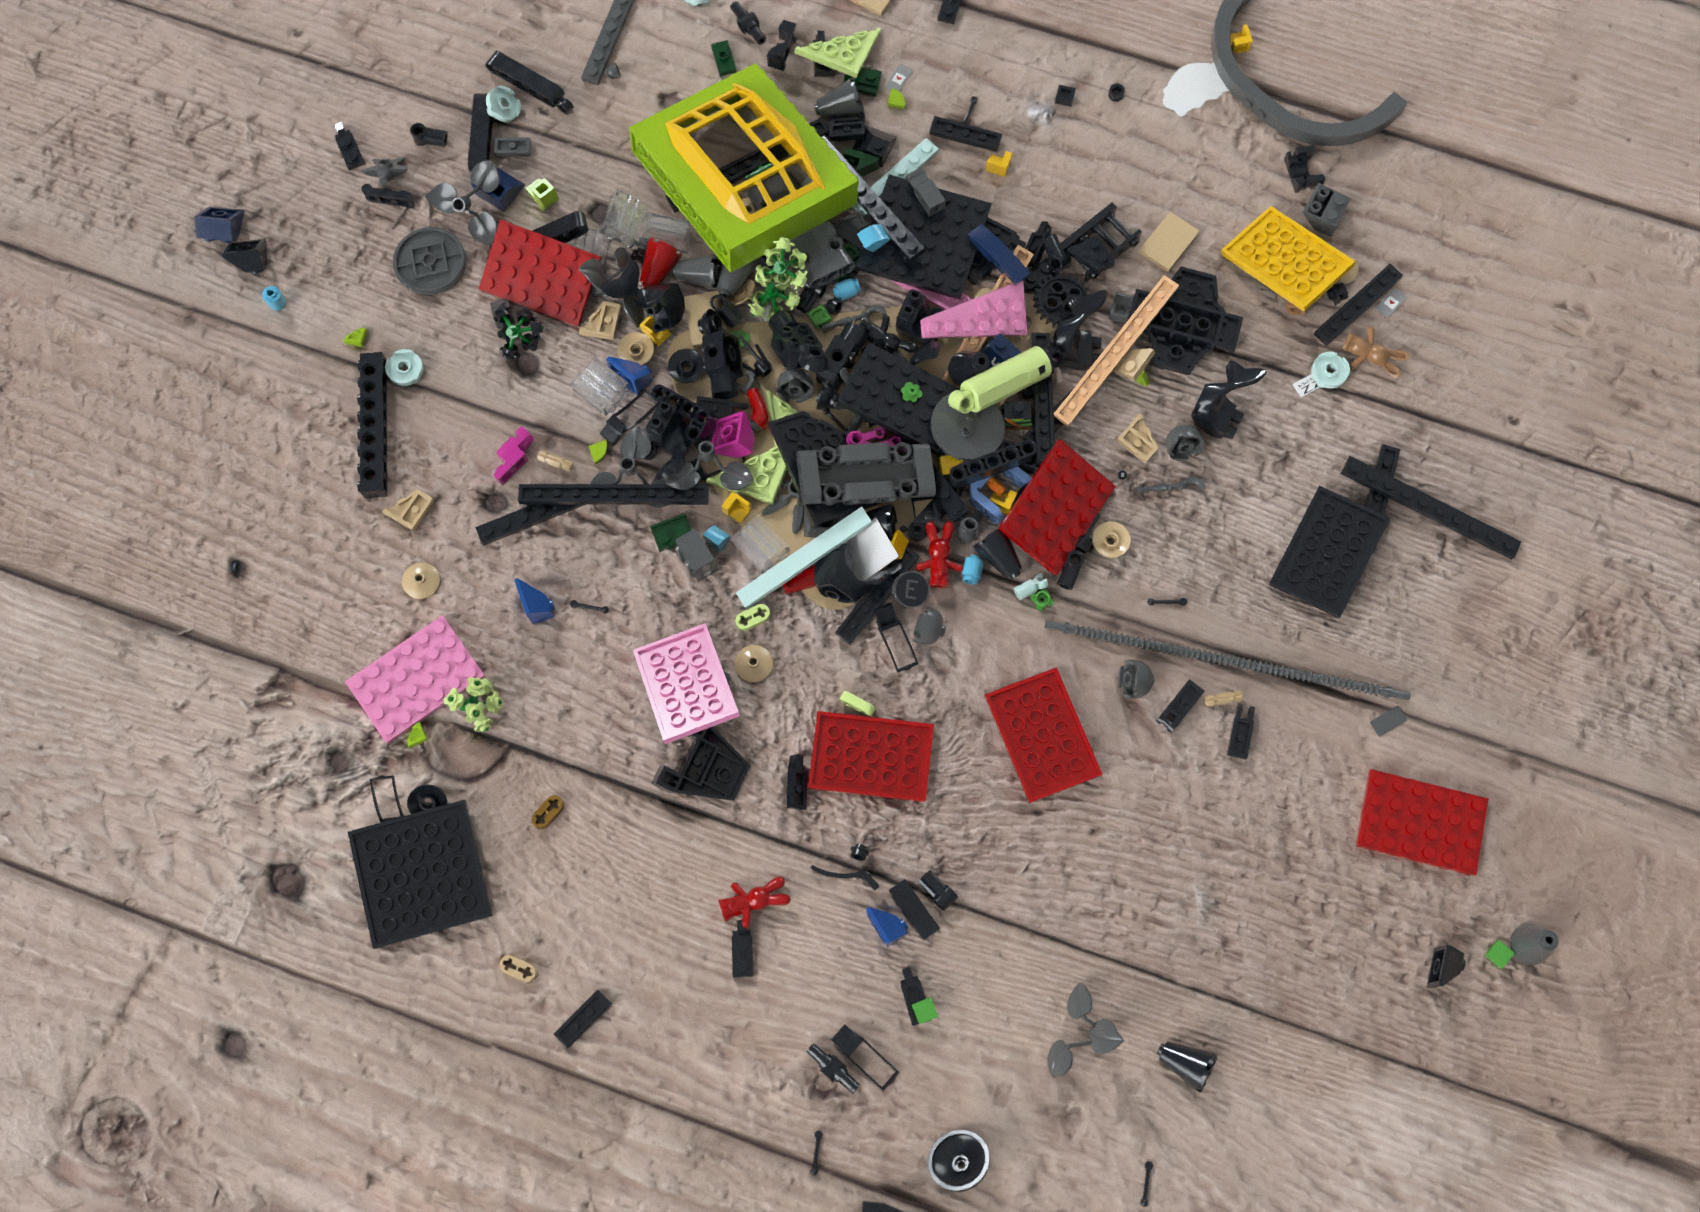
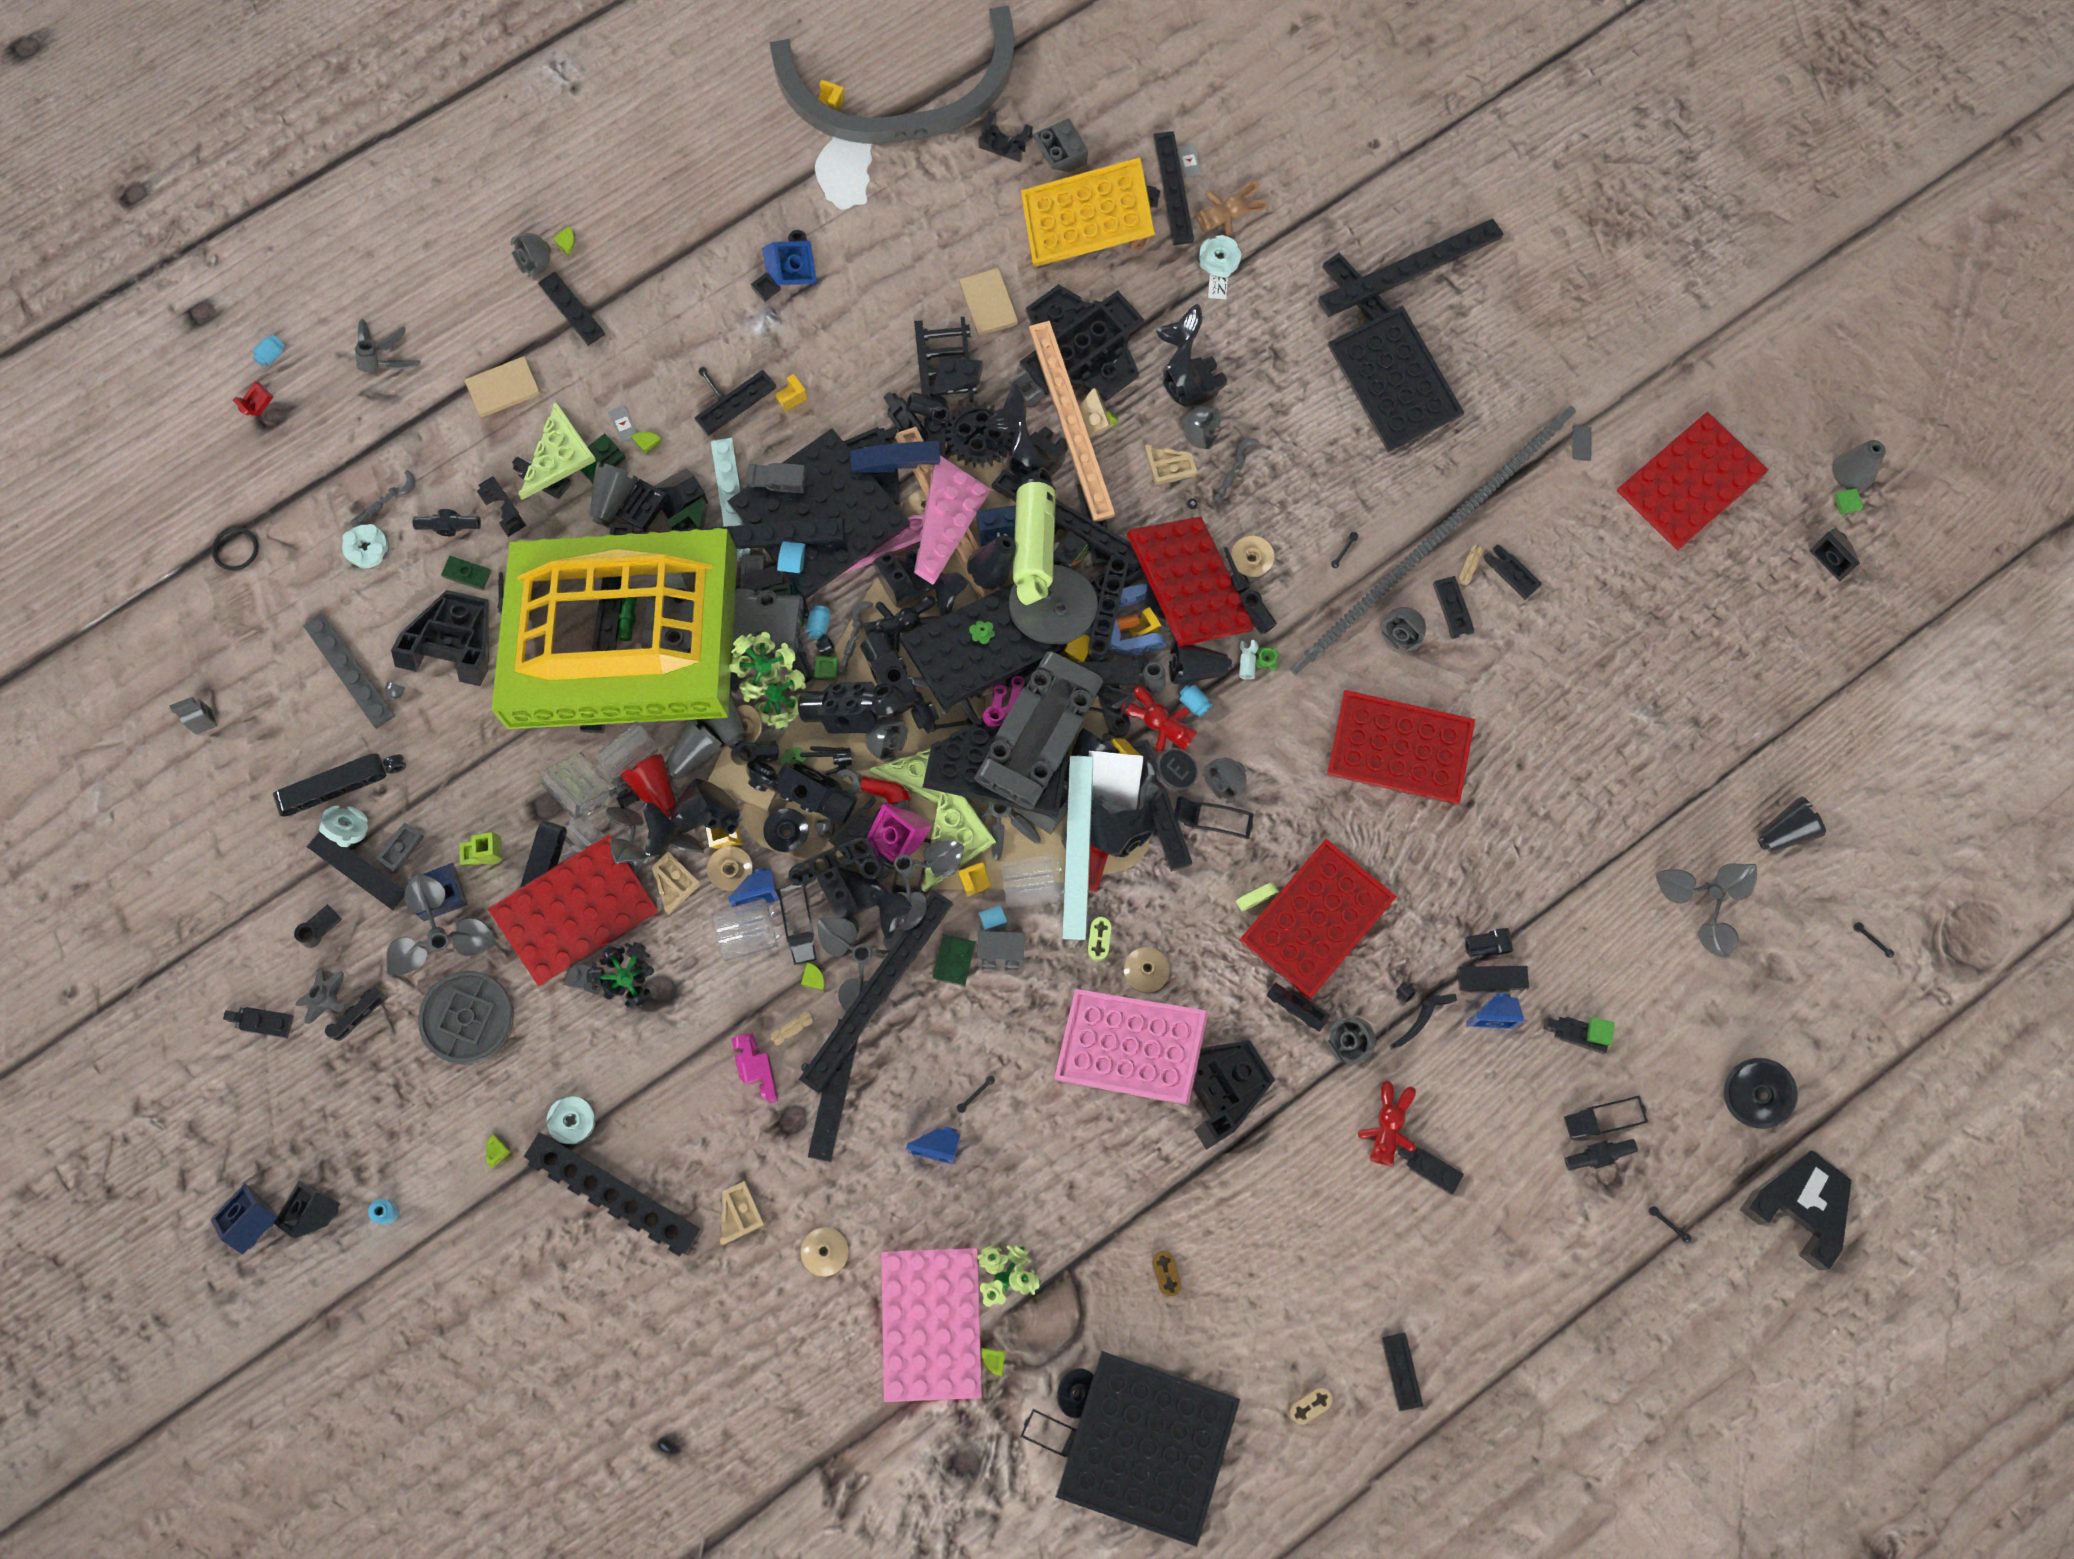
camera: 60 degrees left, 0 degrees up
none -> black wedge [391,590,489,686]
none -> blue slope [762,241,817,285]
none -> dark grey hinge [815,818,834,836]
none -> dark grey cylinder [1328,1017,1376,1064]

